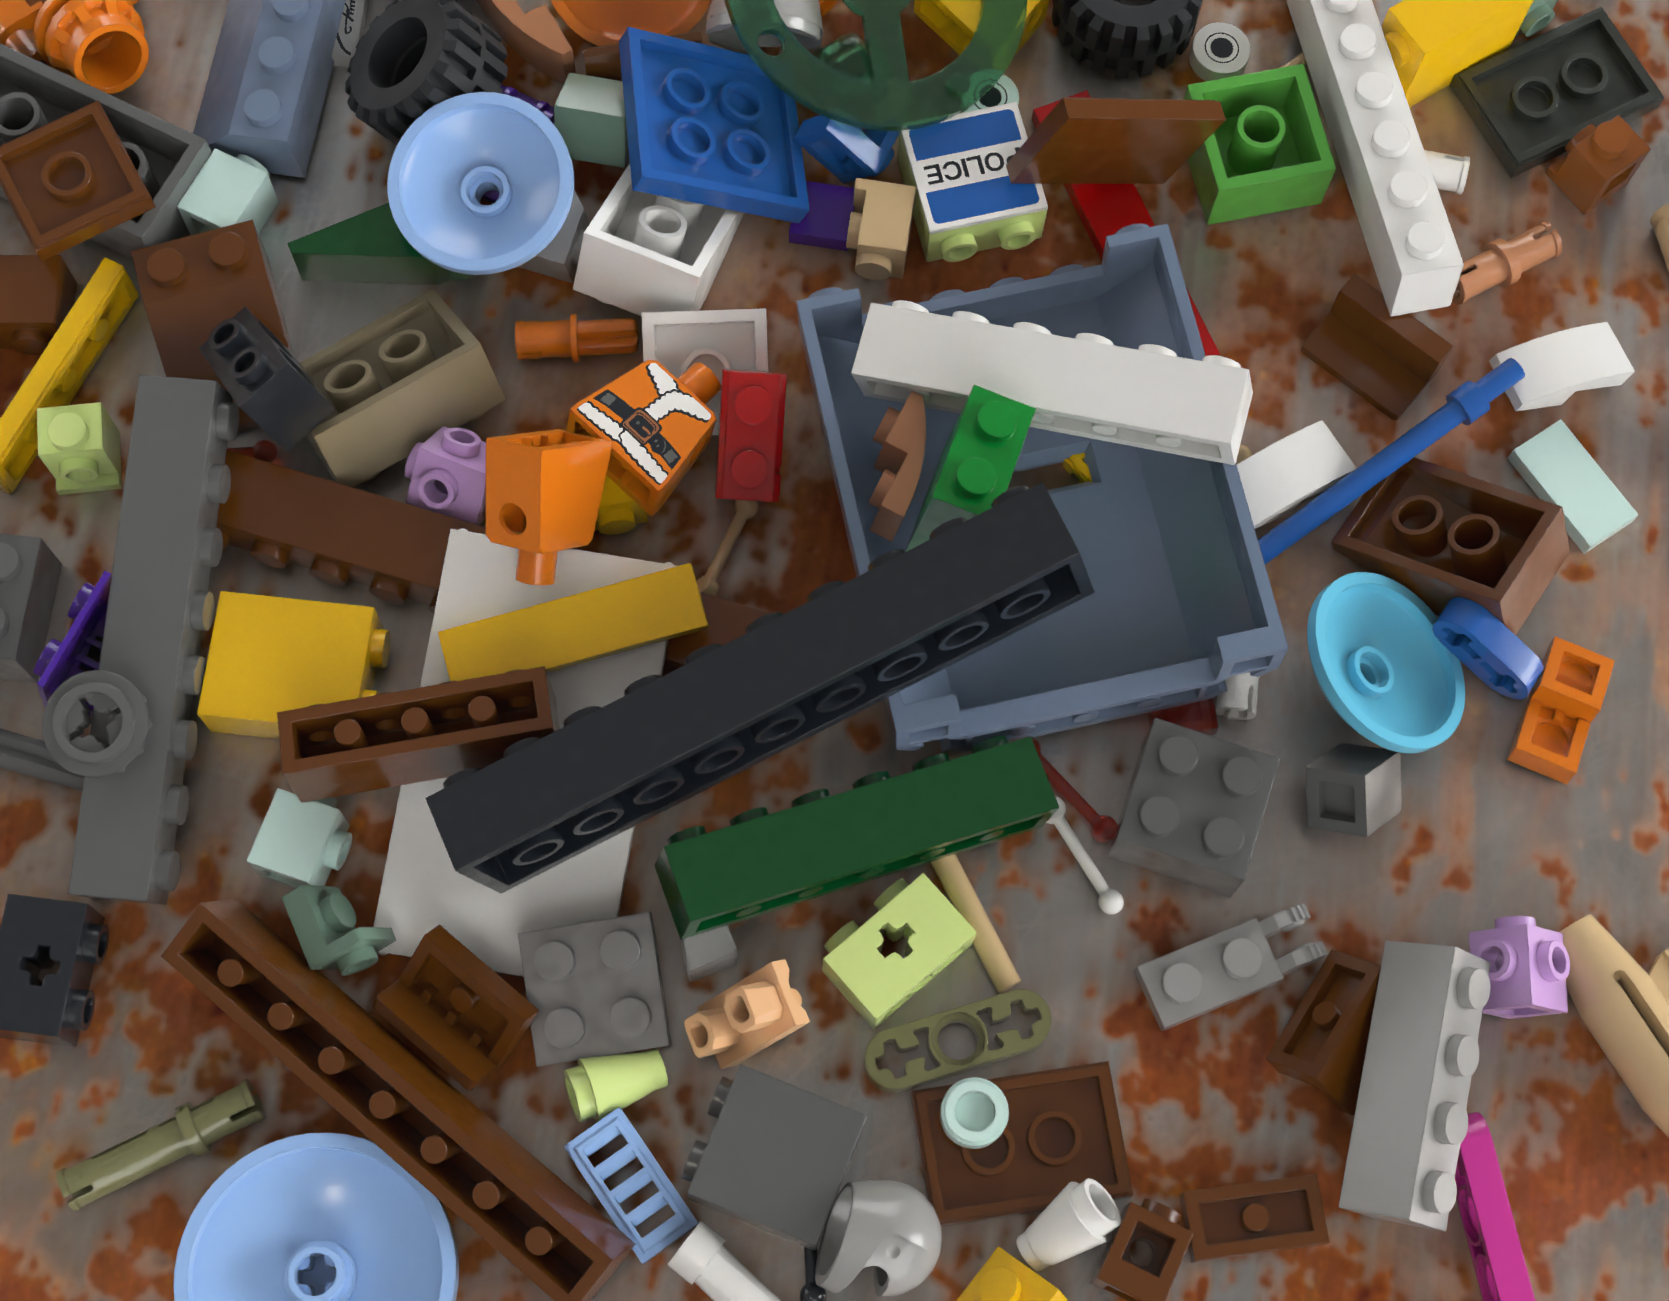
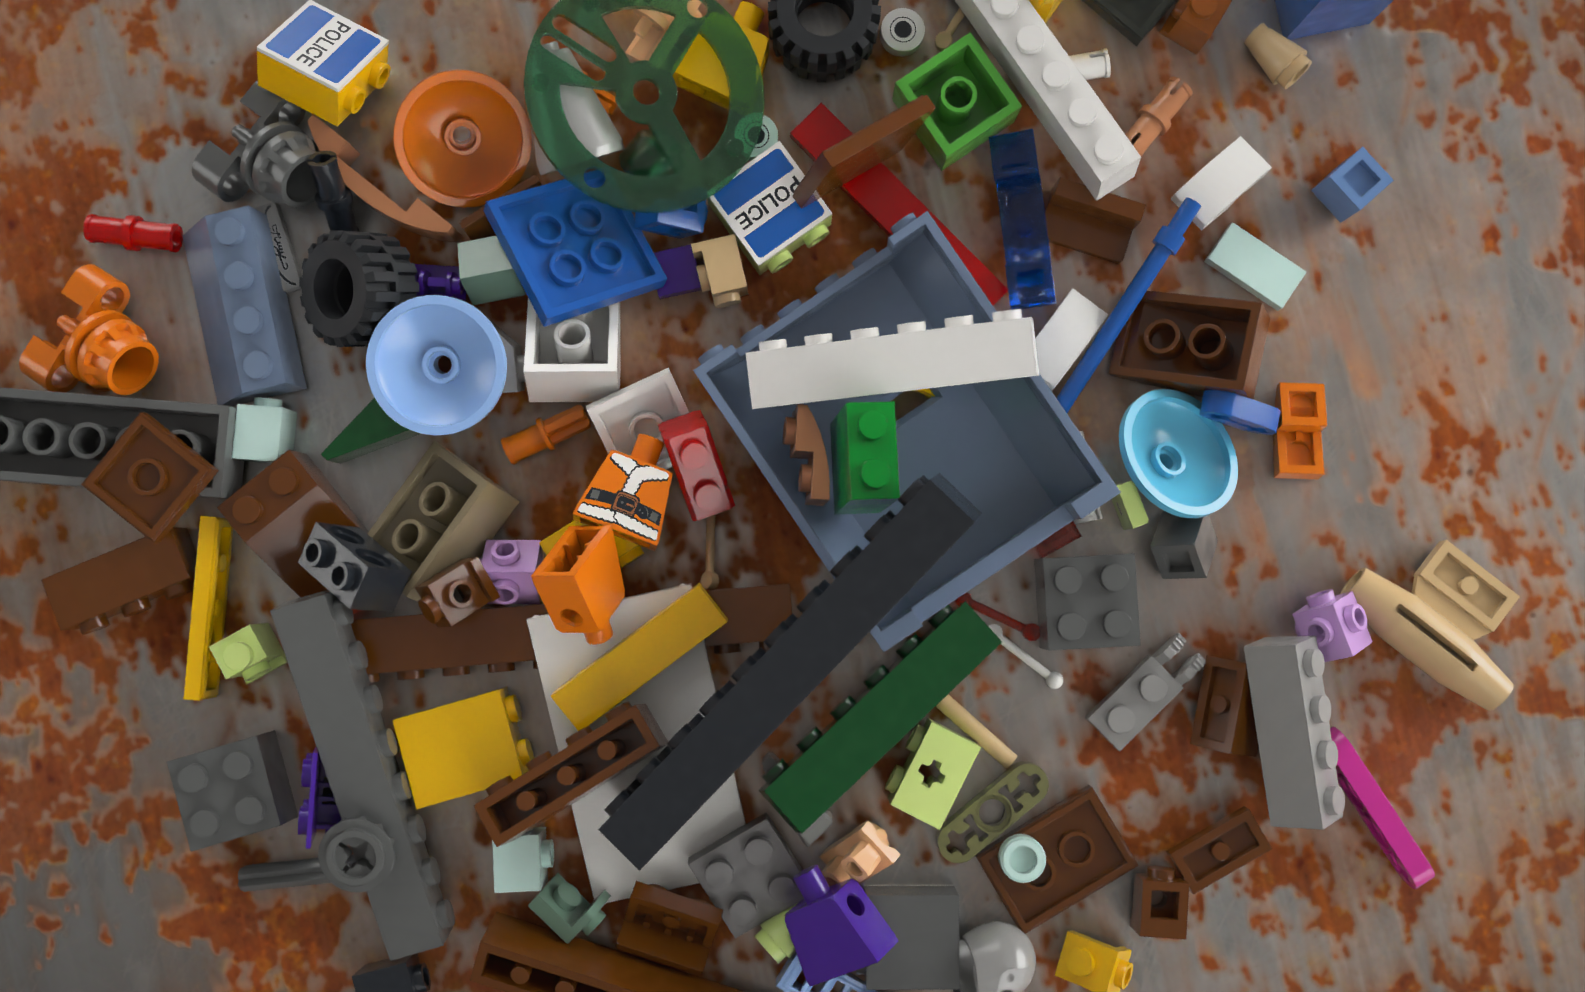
camera: 20 degrees left, 15 degrees up
white cone [1017,1178,1121,1272] -> none
none -> reddish brown brick [415,557,500,627]
none -> dark purple torso [785,864,898,987]
none -> clear blue slope [989,129,1057,310]
none -> yellowish green tile [1111,480,1149,530]

